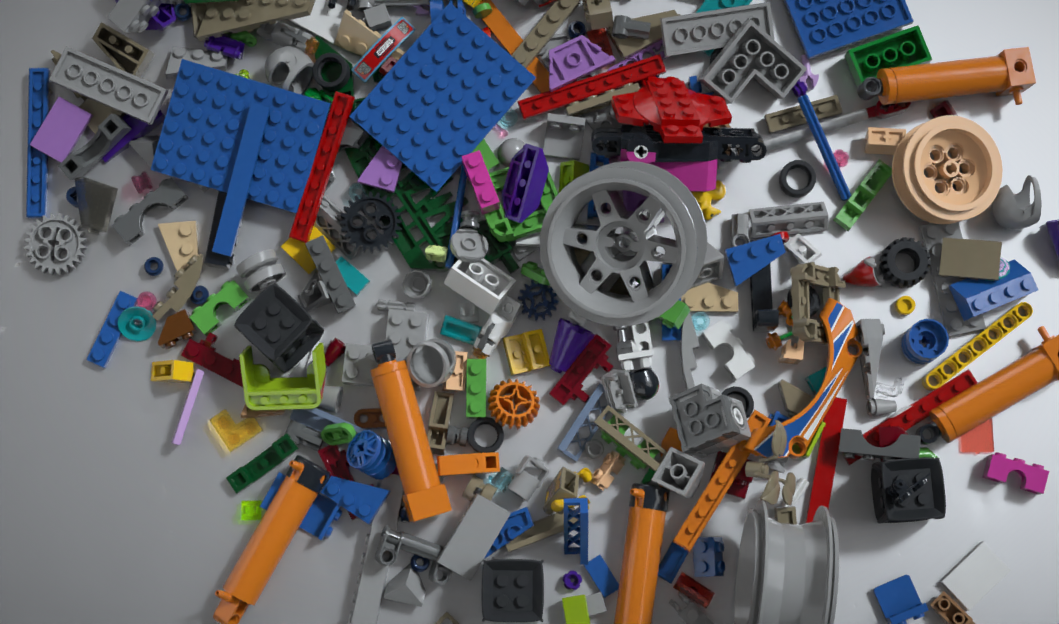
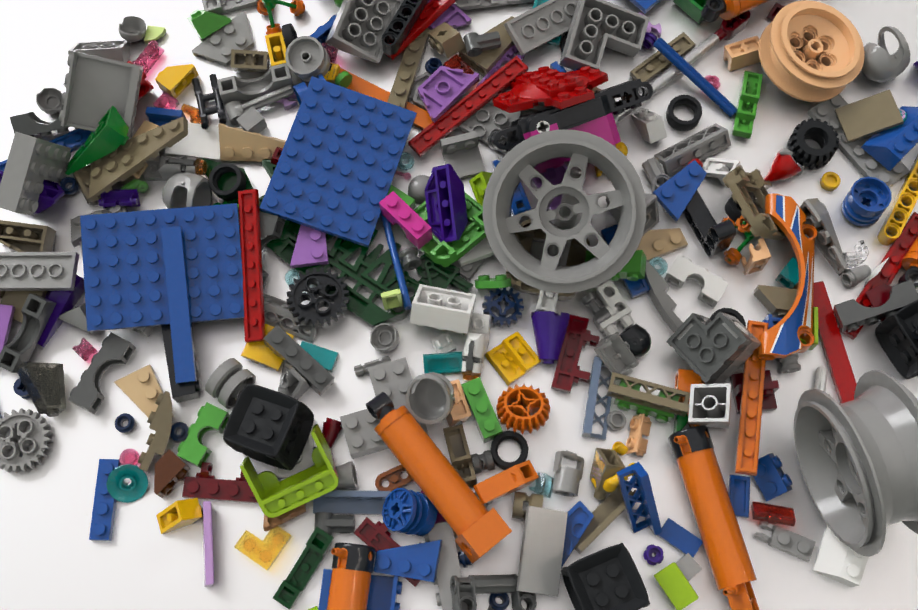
camera: 20 degrees left, 10 degrees down
bright green plate [321,422,356,445] -> none
slope [351,17,416,83] -> none
light grey tile [450,228,488,263] -> none
dark tan plate [566,83,640,117] -> none
dark tan plant [745,420,796,505] -> none
none -> white slope [631,108,667,144]

